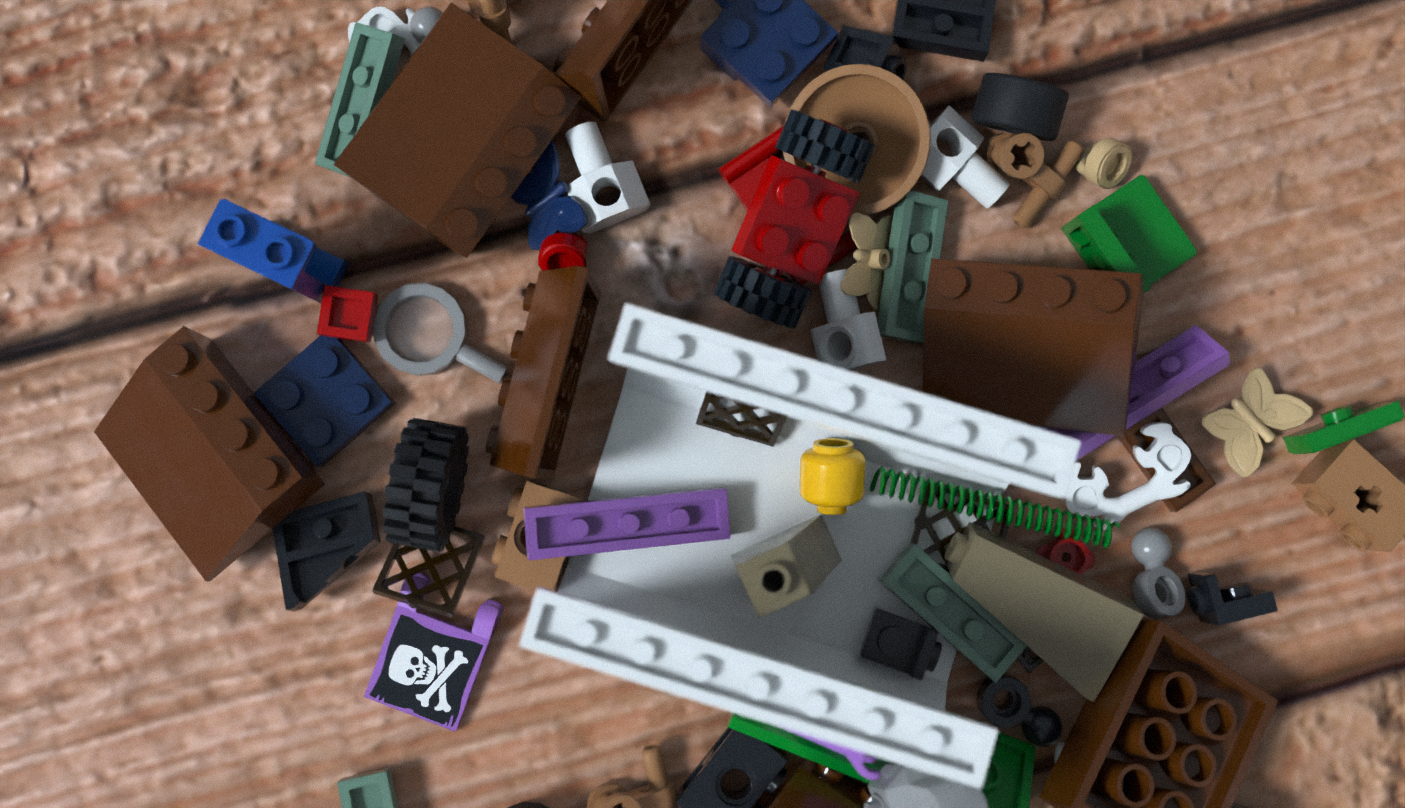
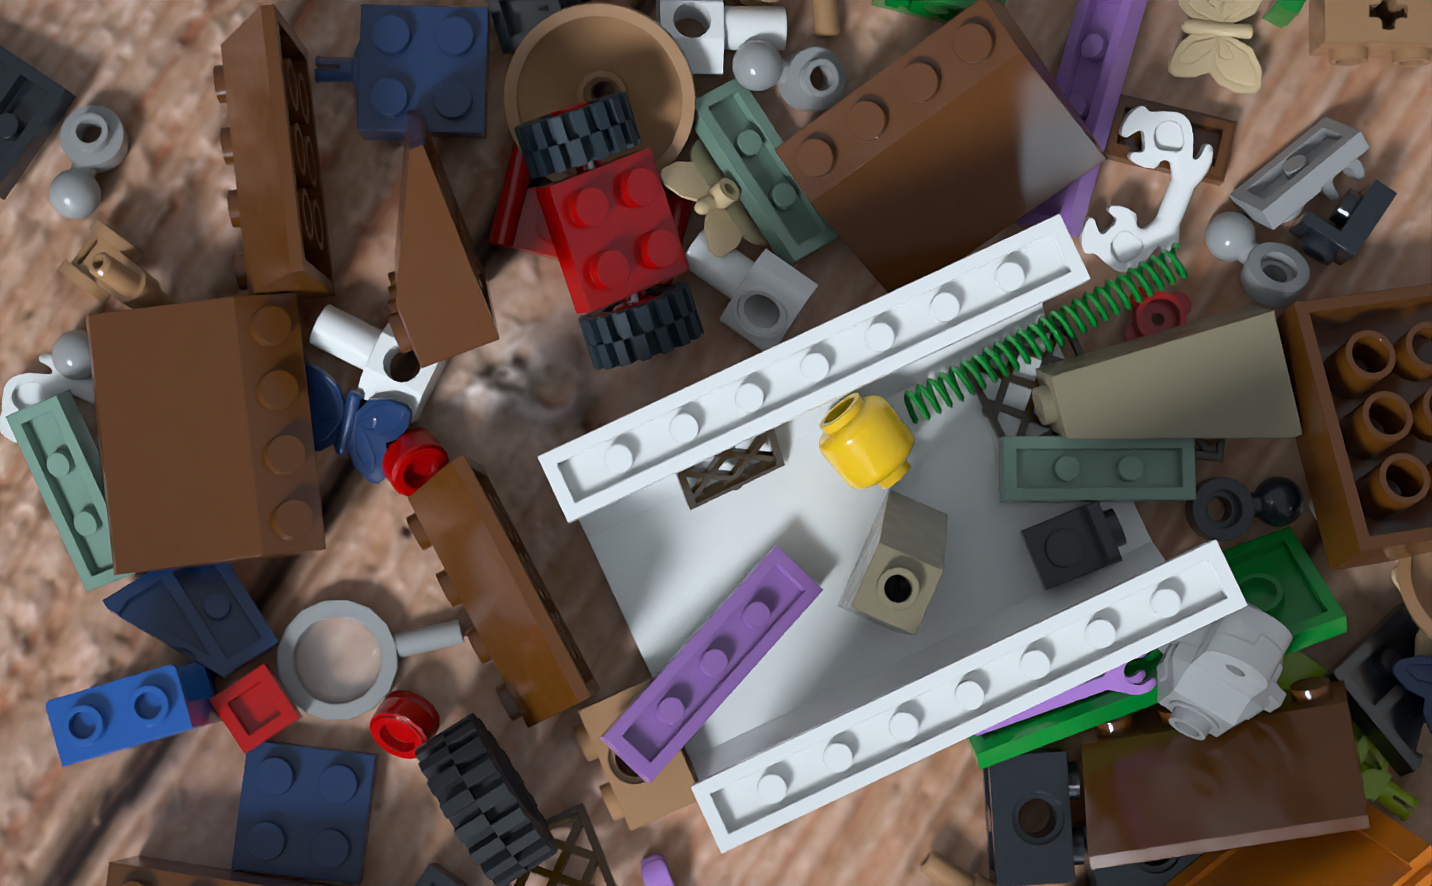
camera: 45 degrees left, 0 degrees up
none -> dark blue wing [102,563,279,679]
none -> red tile [369,690,441,759]
none -> reddish brown slope [388,106,500,369]
none -> light grey plate [732,40,845,112]
none -> light grey plate [1230,117,1370,230]

